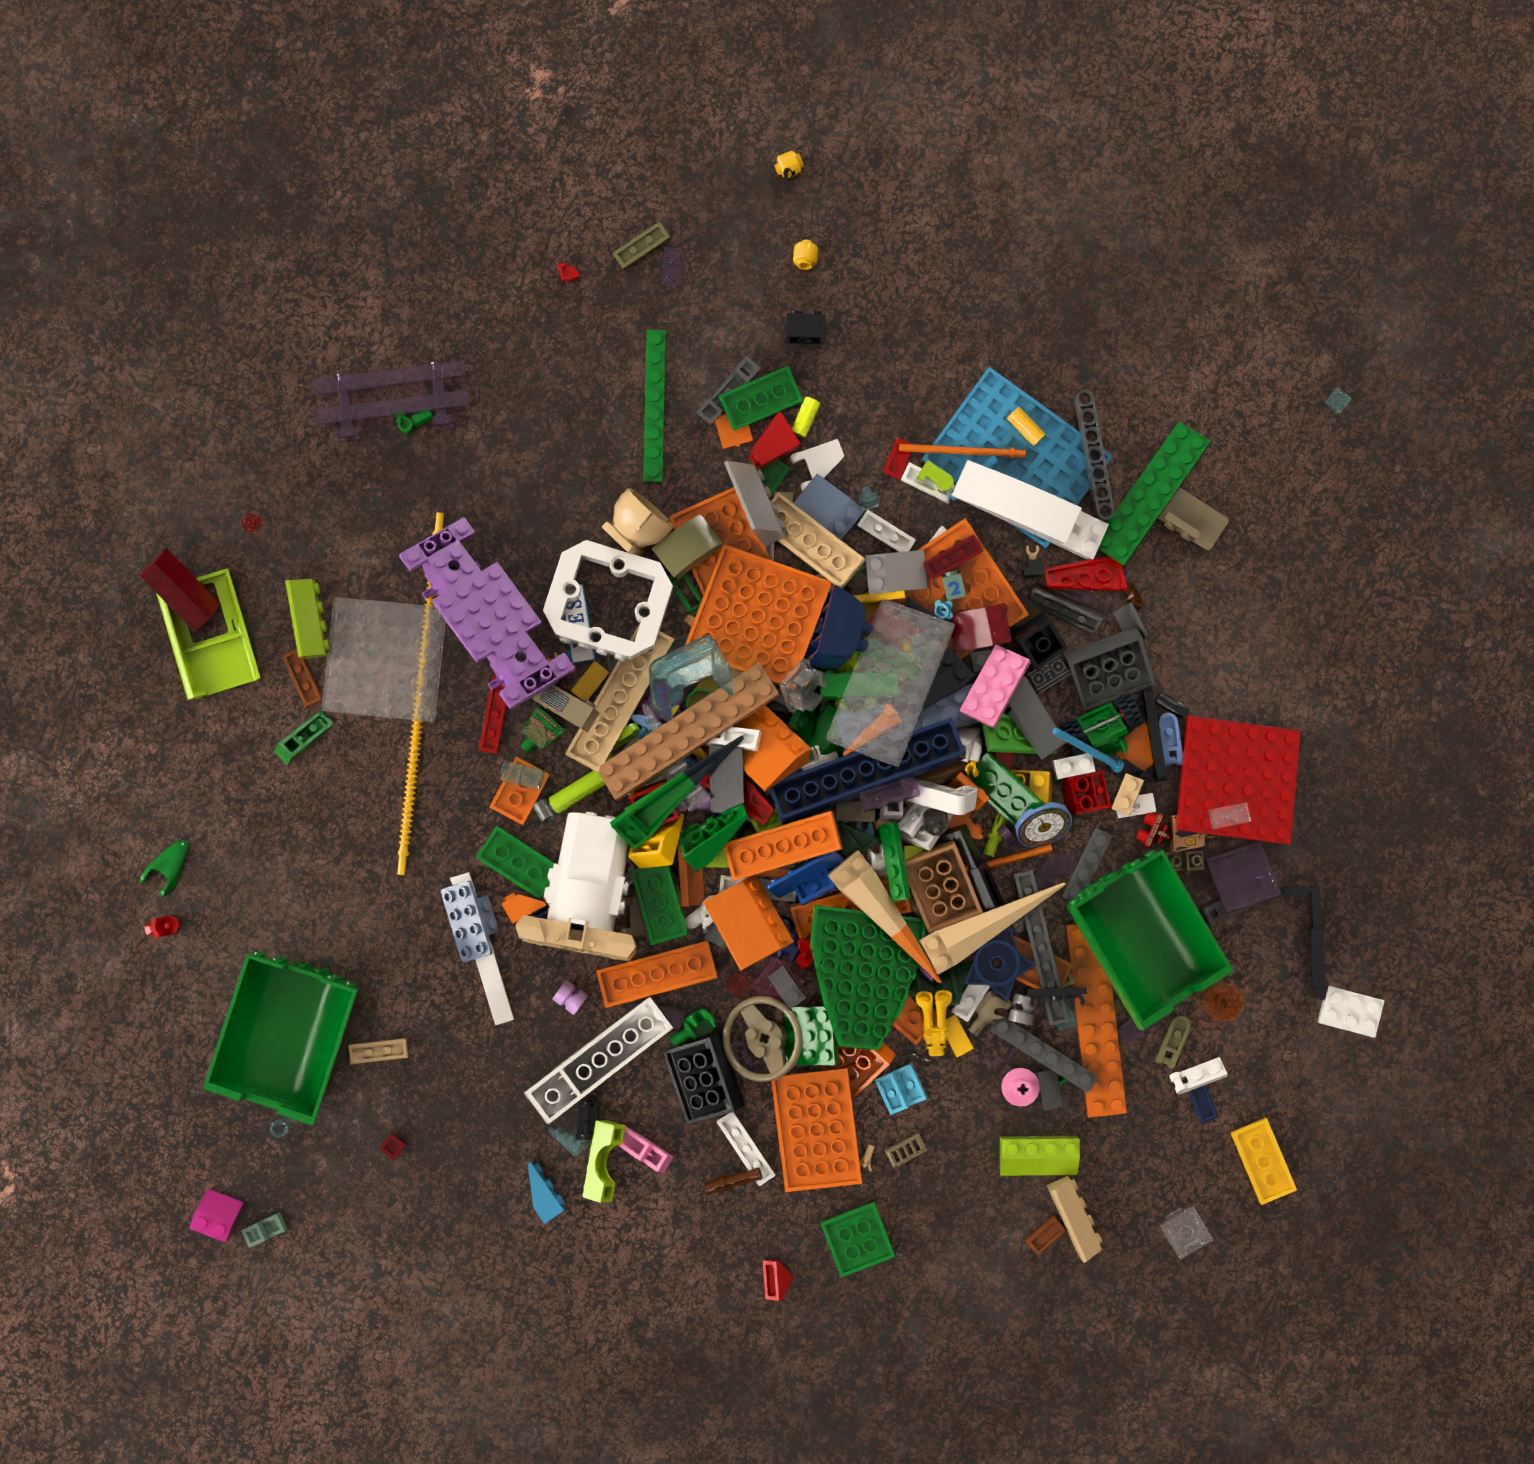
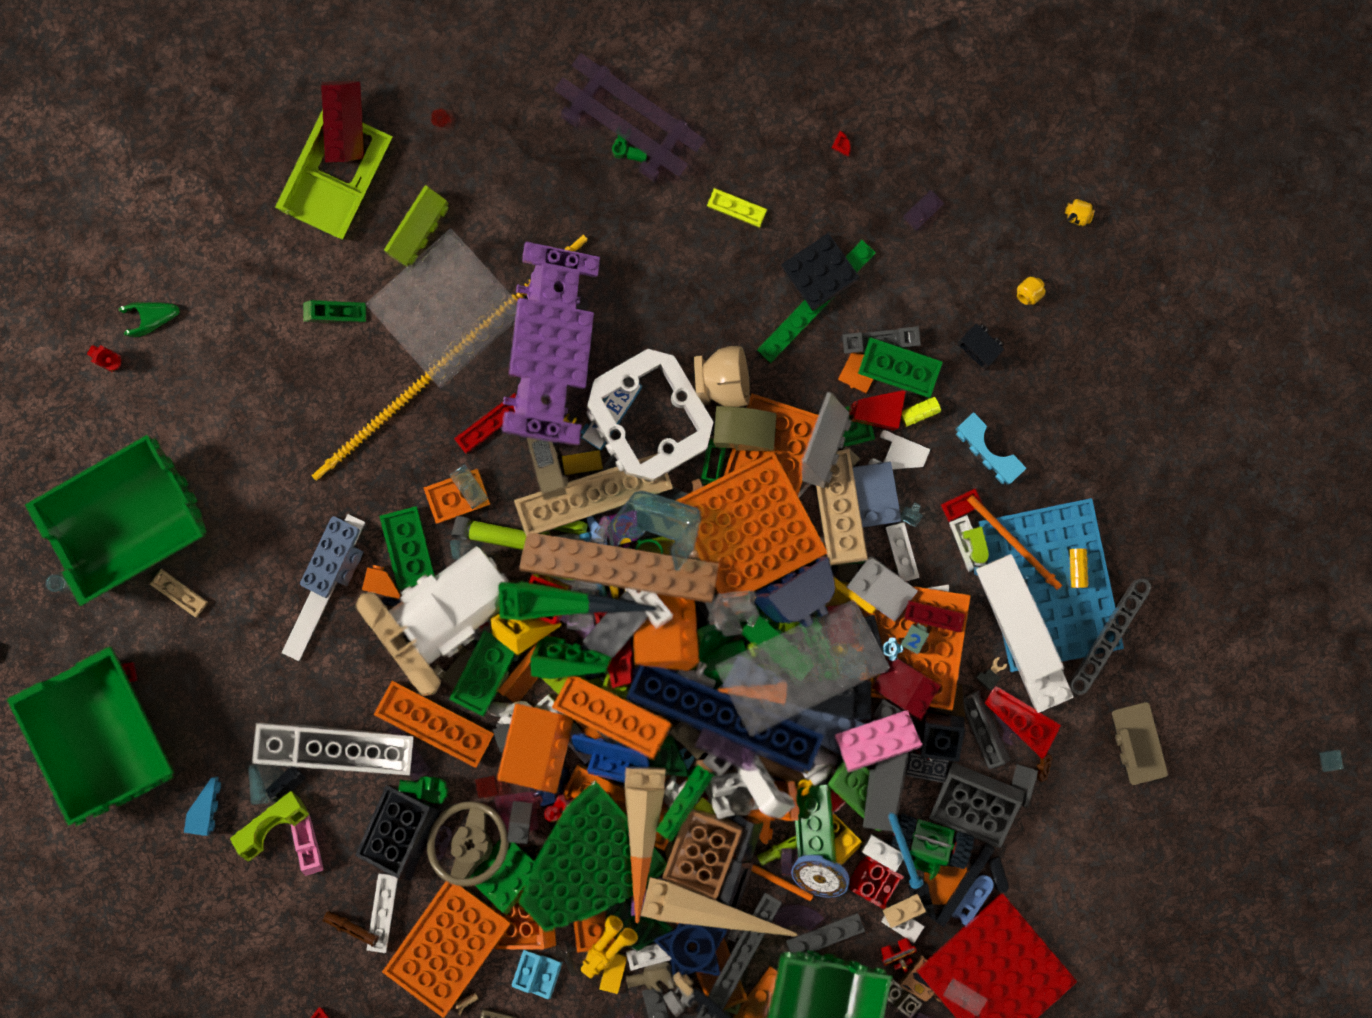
camera: 50 degrees right, 0 degrees up
dark orange tile [282,649,323,708] -> none
torso [520,706,567,754] -> none
lavender wheel [552,979,588,1015] -> none
olive plate [612,221,671,270] -> none
green plate [1098,422,1211,567] -> none
none -> green cylinder [6,646,175,826]
none -> clear light blue tile [450,540,462,560]
none -> tan plate [673,971,694,997]
none -> neon yellow tile [707,188,767,228]
none -> black plate [781,233,860,311]
none -> medium azure arch [955,412,1027,485]

